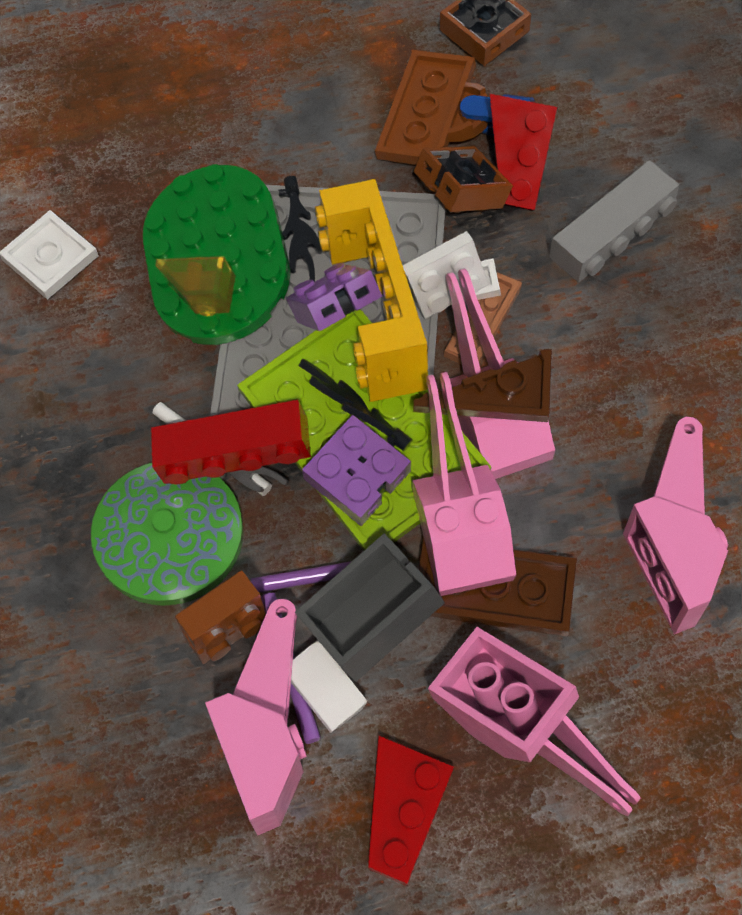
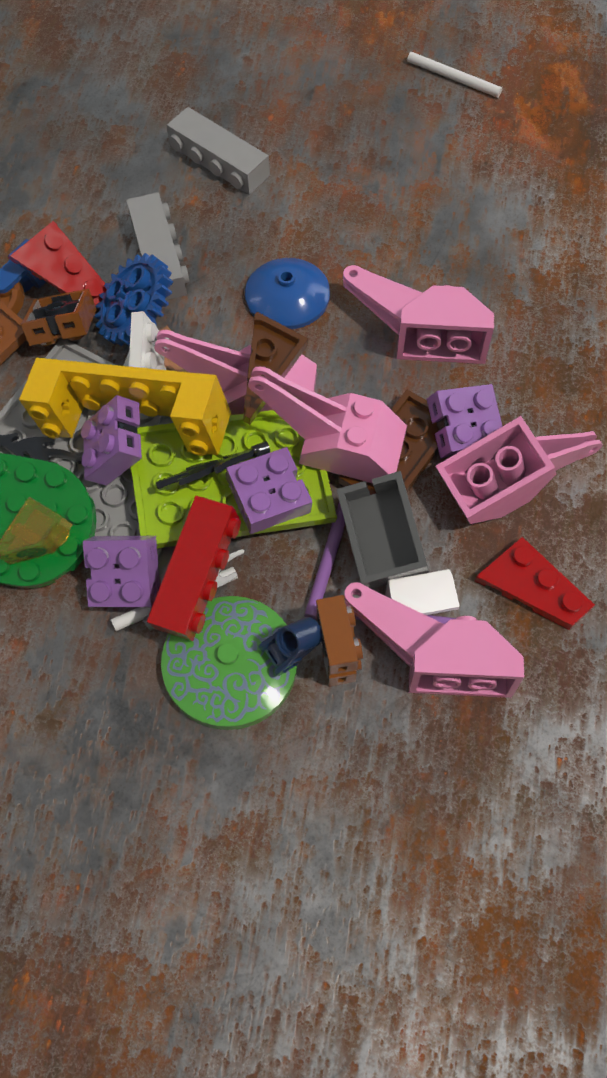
camera: 65 degrees left, 0 degrees up
none -> medium lavender piece [83,536,160,607]
none -> blue gear [95,253,173,346]
none -> blue dish [245,258,330,329]
none -> dark blue piece [258,617,323,677]
none -> medium lavender piece [427,384,503,458]

